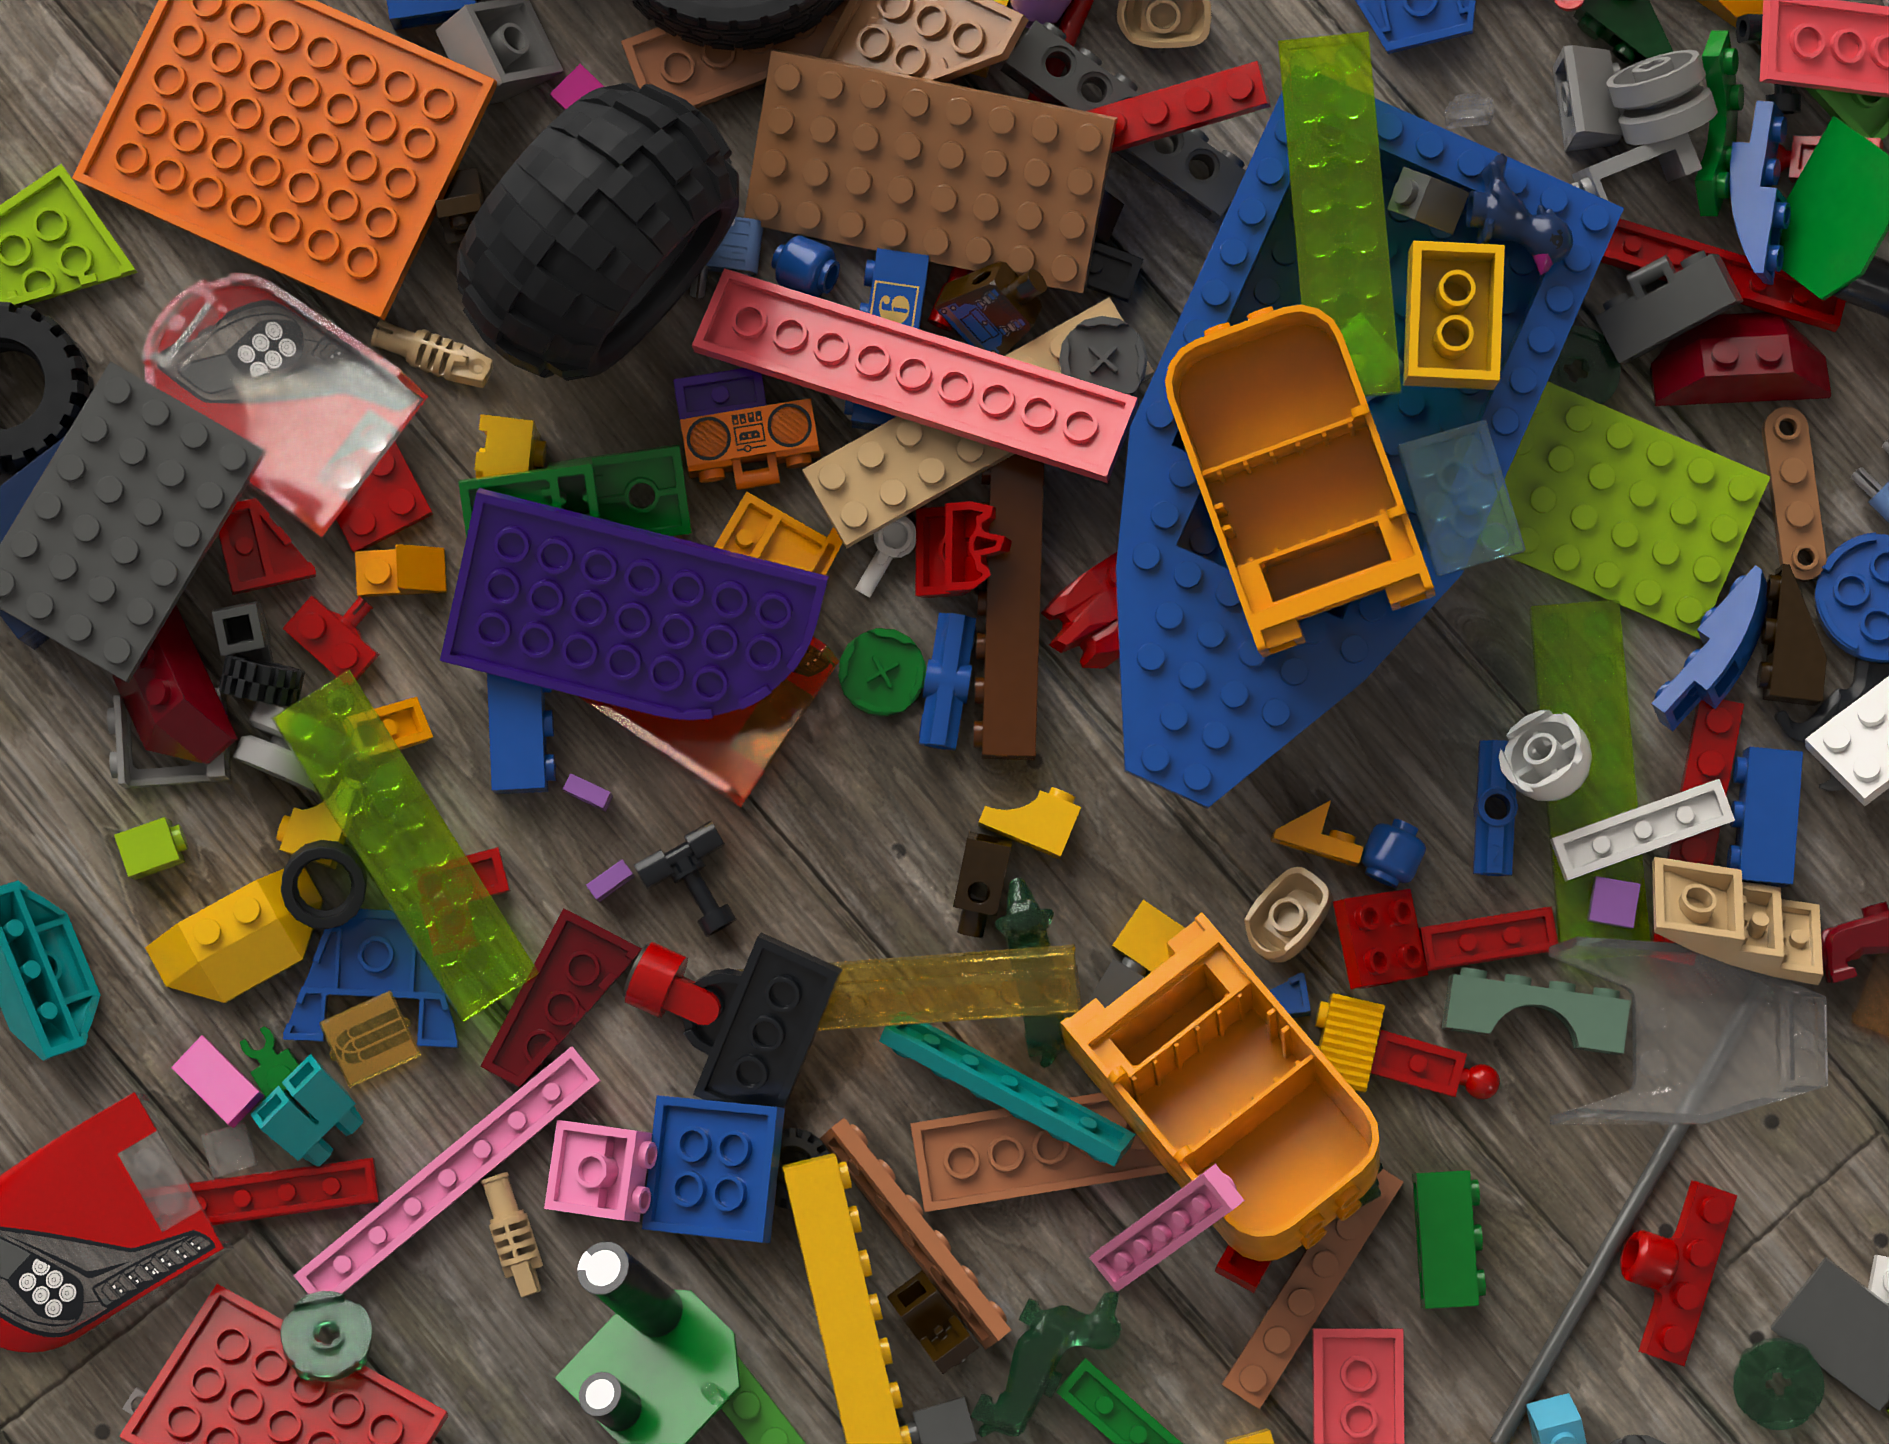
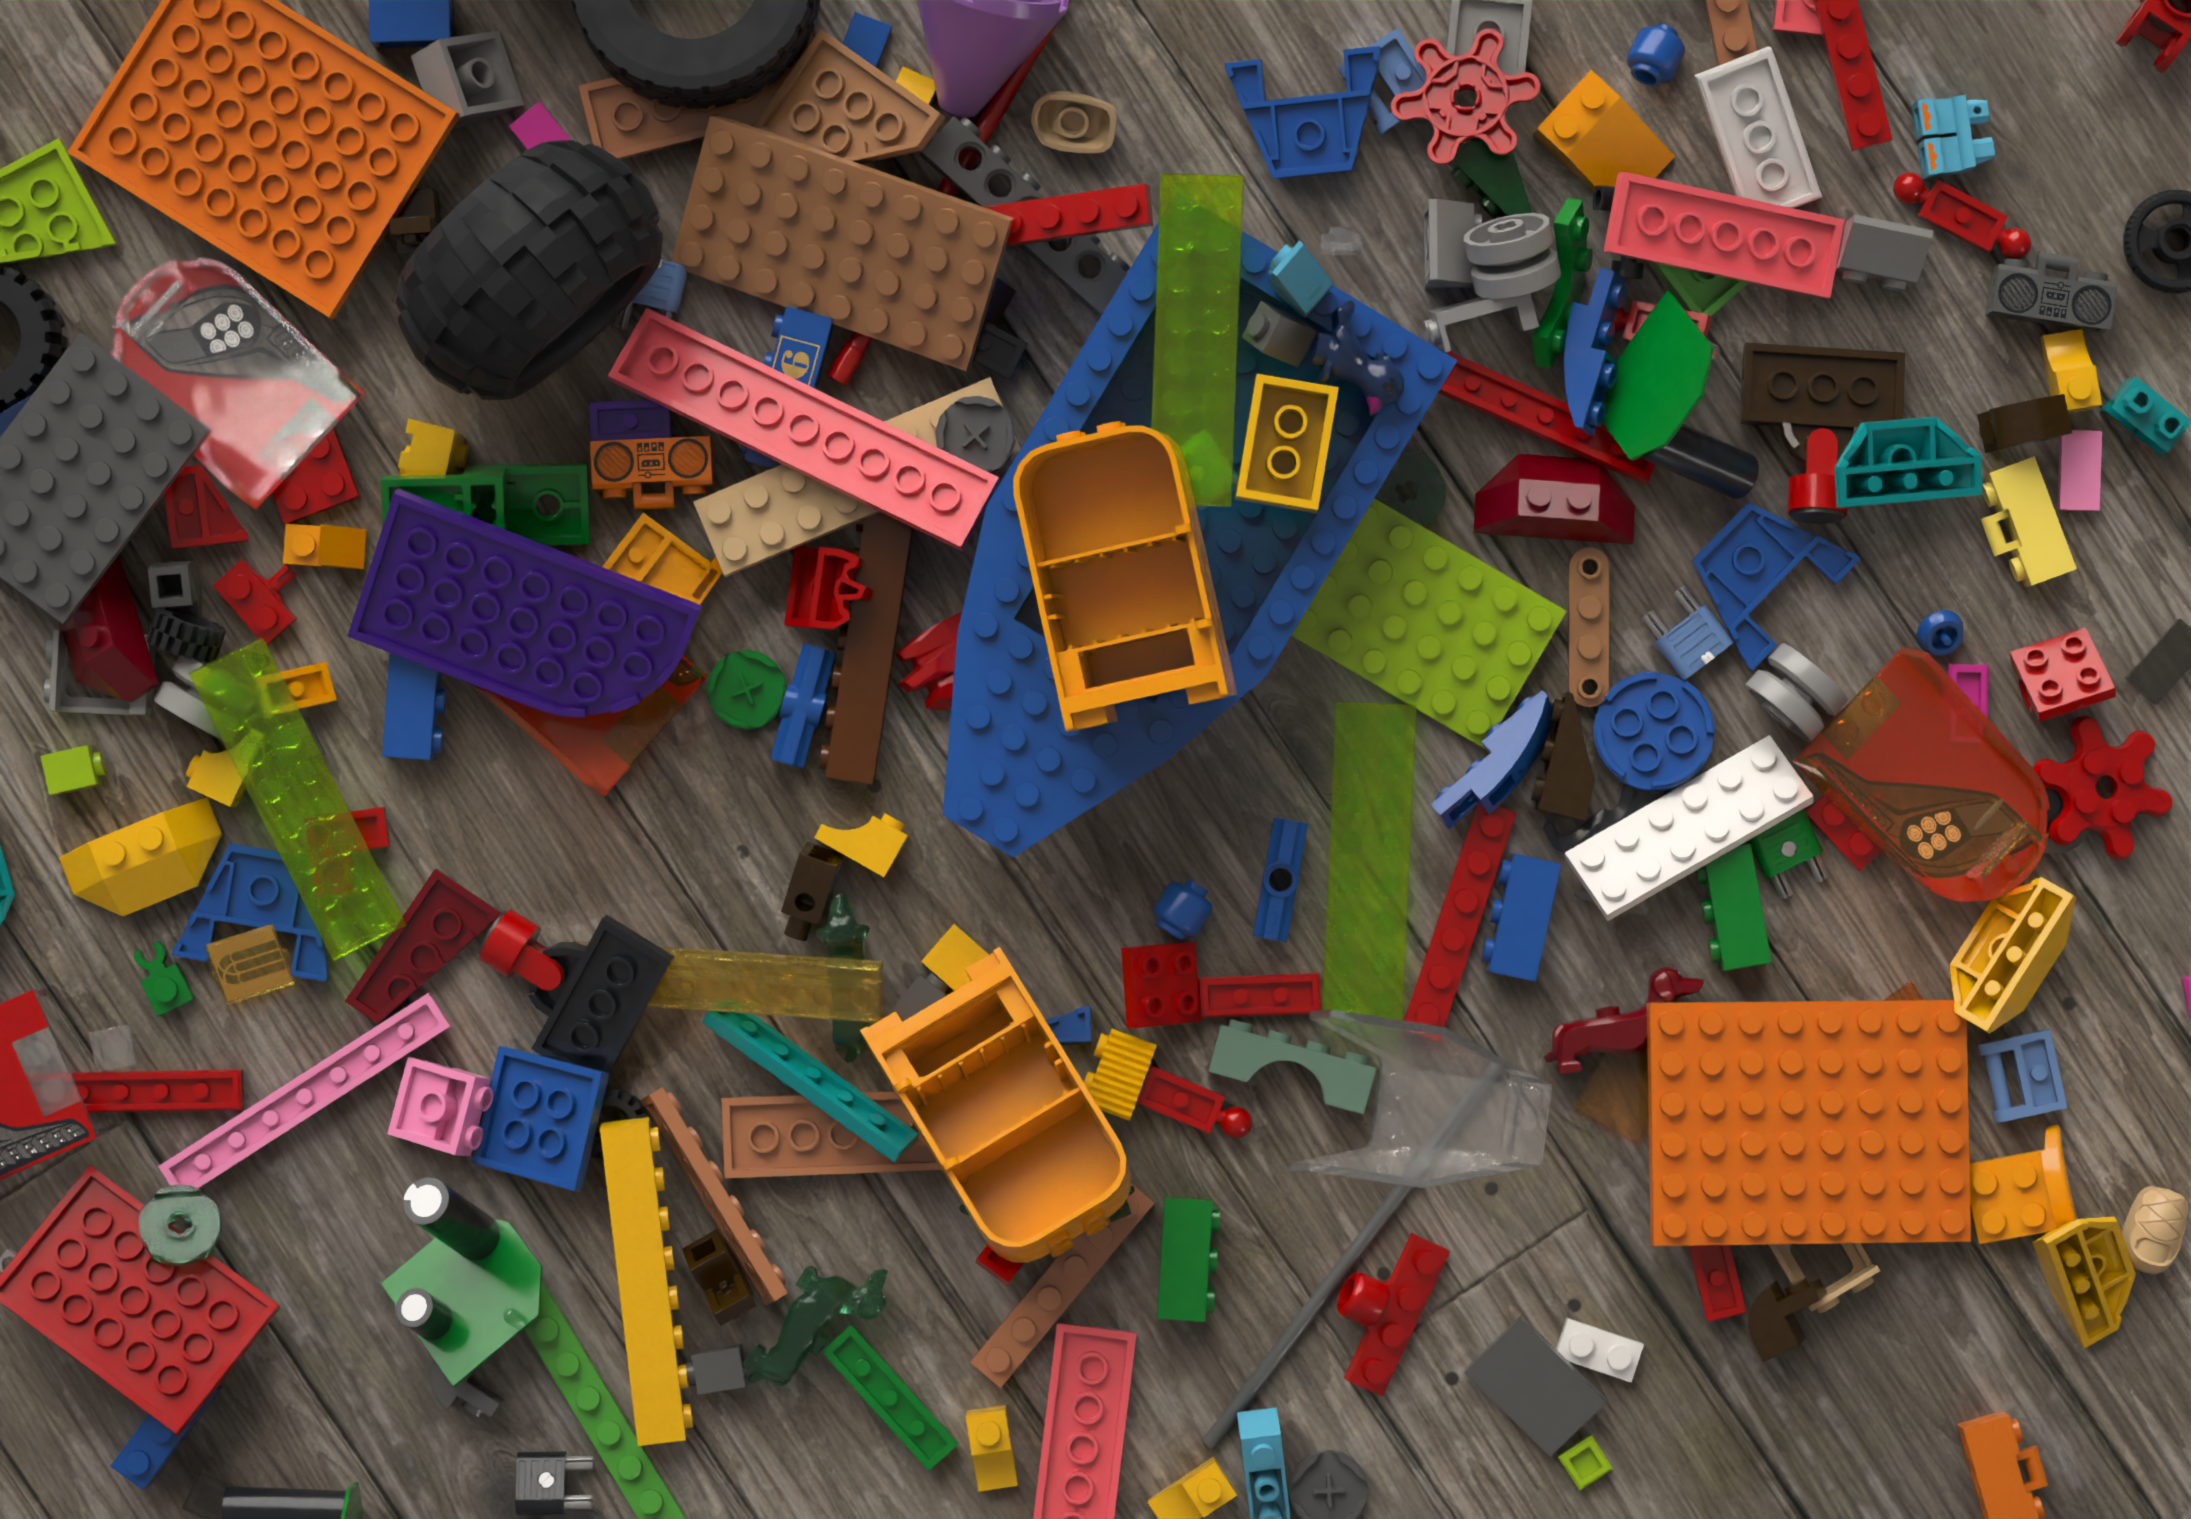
camera: 10 degrees right, 5 degrees up
tile [171,1035,265,1128] -> none
teal hips [250,1054,364,1167] -> none
black tyre [281,840,367,929] -> none
tan hinge [371,319,493,388] -> none
tan hinge [480,1172,543,1297] -> none
medium lavender tile [563,773,613,812] -> none
medium lavender tile [586,859,635,902] -> none
black bar [634,821,737,937] -> none
blue head [771,235,840,297] -> none
white plate [855,516,916,598] -> none
torso [934,261,1047,355] -> none
bright pink plate [1089,1163,1245,1293] -> none
tan piece [1244,867,1333,963] -> none
light orange slope [1270,800,1364,867] -> none
clear light blue plate [1397,420,1526,577] -> none
white cylinder [1499,710,1592,801] -> none
white plate [1550,779,1735,882] -> none
medium lavender tile [1587,876,1641,929] -> none
dark grey piece [1595,250,1744,364] -> none
tan slope [1652,857,1823,985] -> none
clear green plate [1733,1338,1825,1430] -> none
none -> medium azure slope [1267,241,1333,318]

